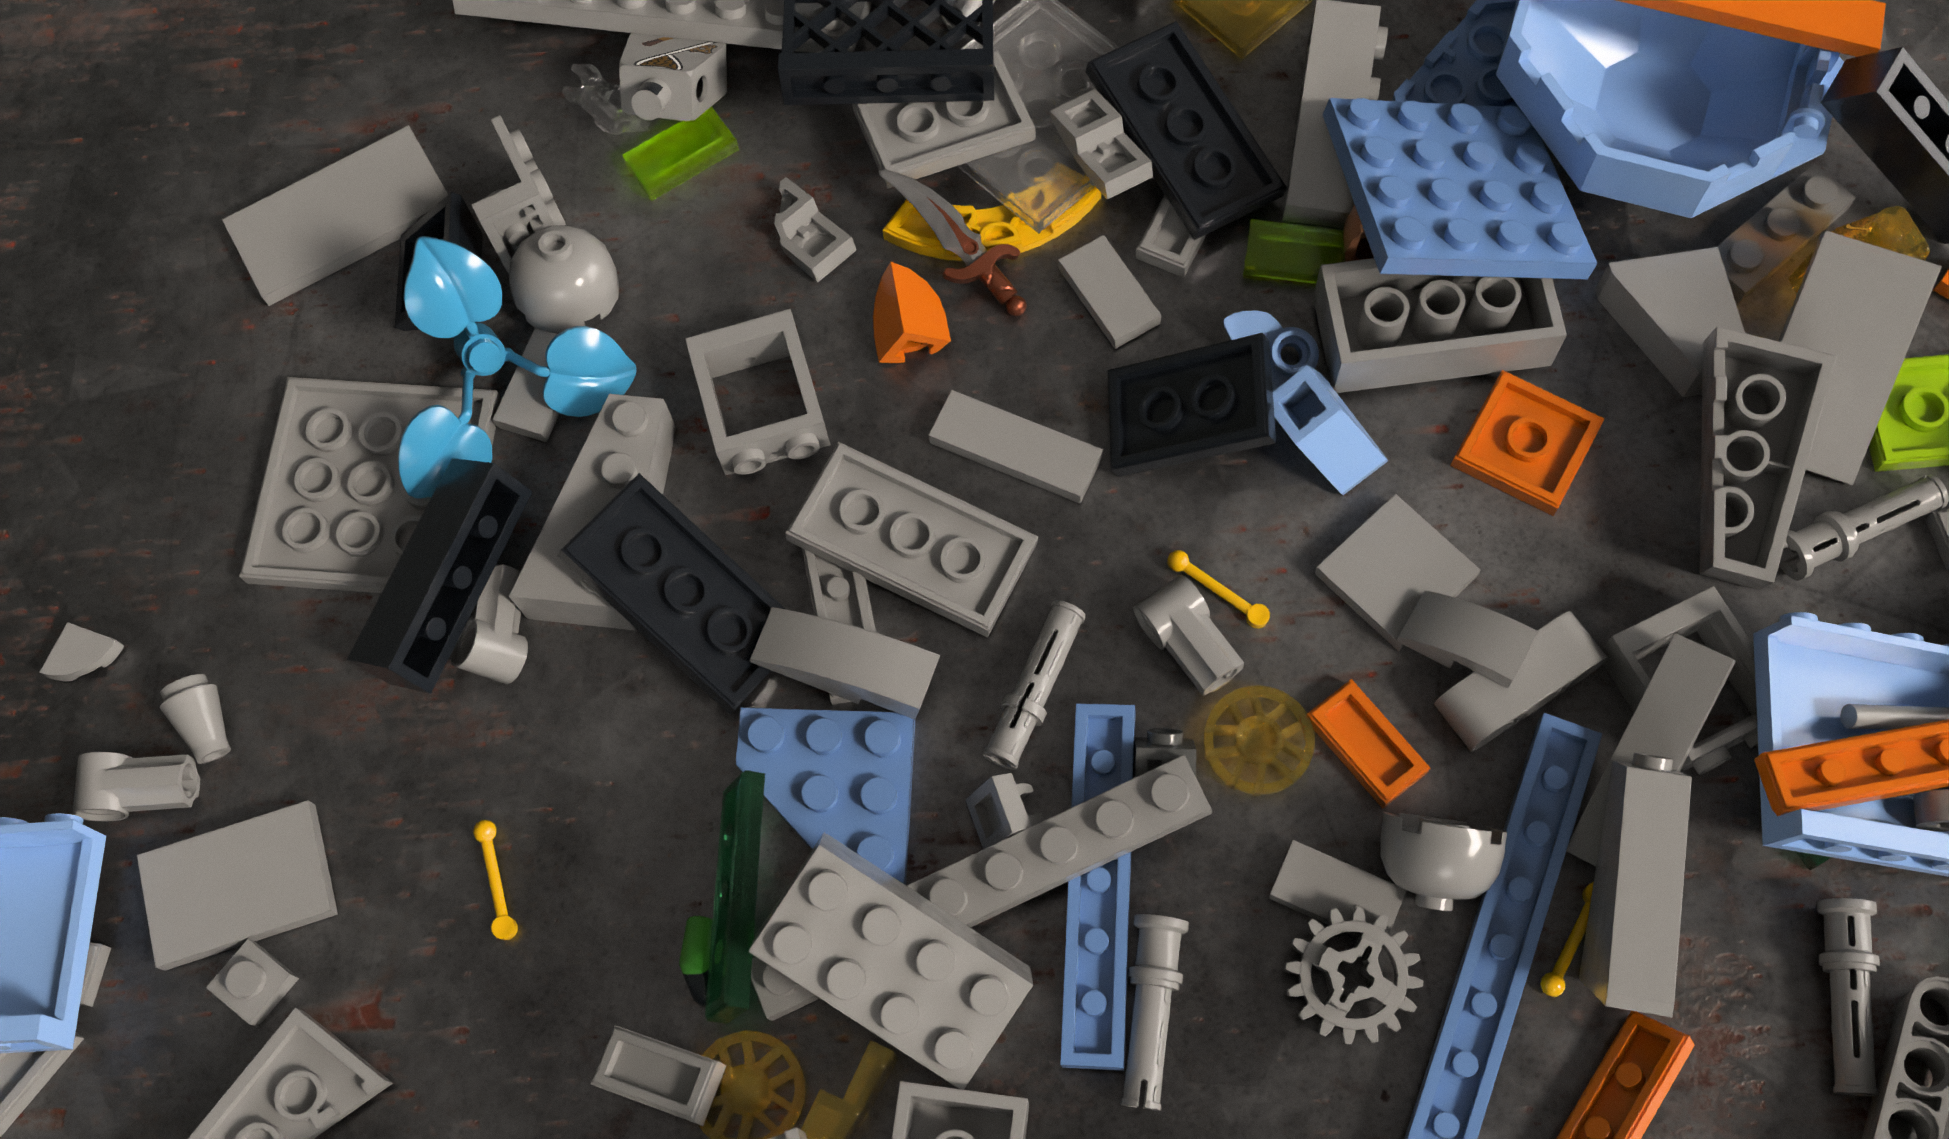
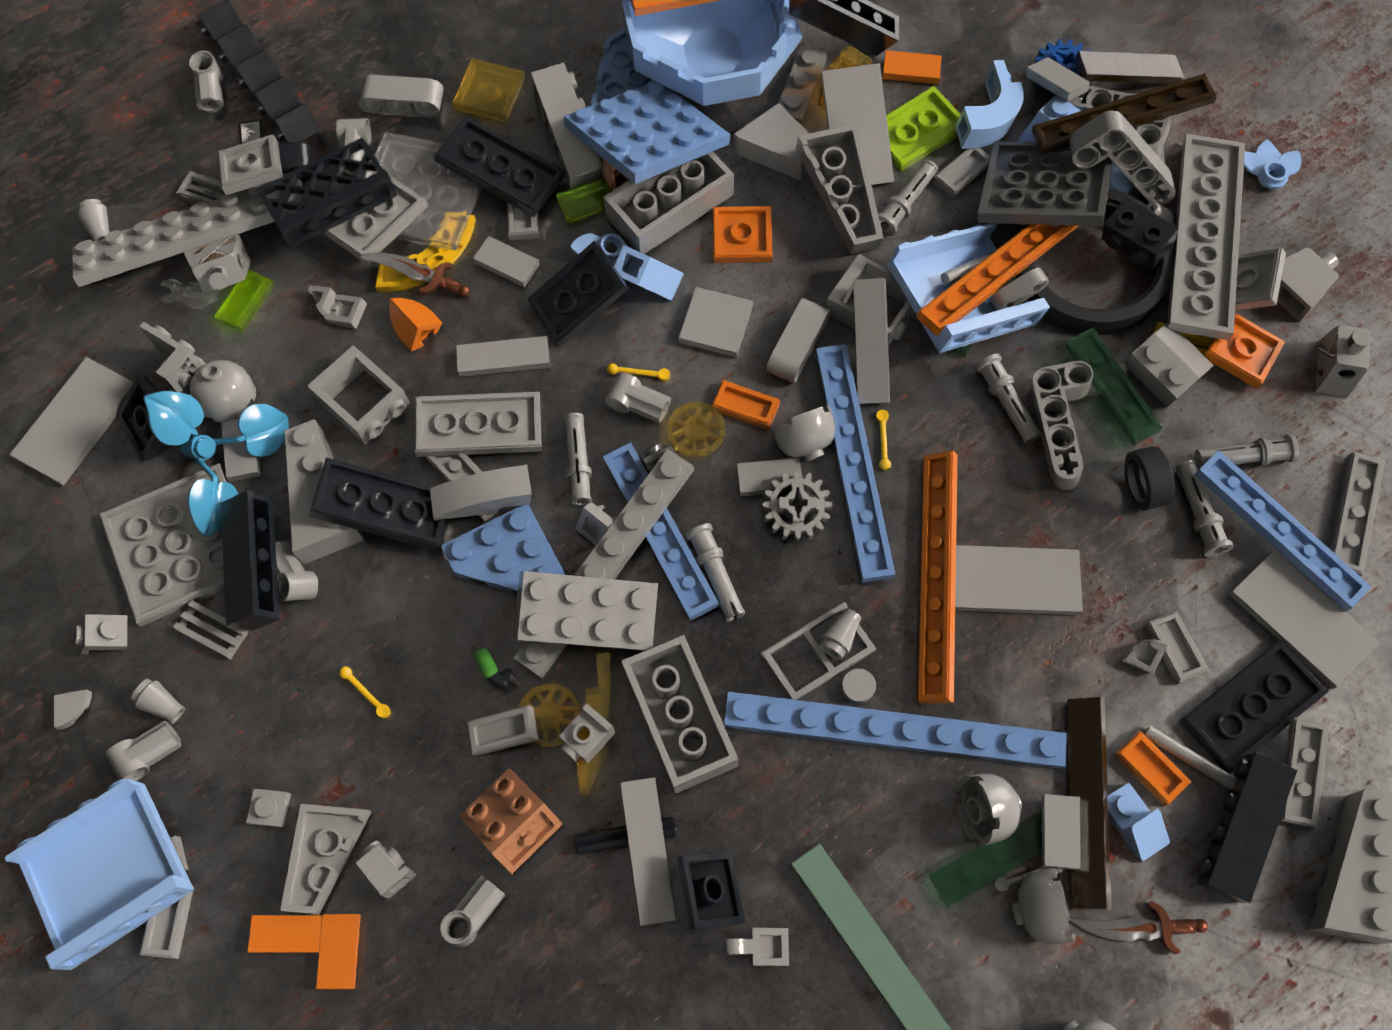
camera: 35 degrees left, 0 degrees up
light grey tile [137,800,338,971] -> none
clear green tile [705,770,765,1024] -> none
light grey slope [1050,89,1153,200] -> none
light grey slope [1397,590,1539,688] -> none
light grey slope [1579,753,1692,1017] -> none
none -> light grey bracket [74,614,127,655]
none -> light grey tile [173,600,249,660]

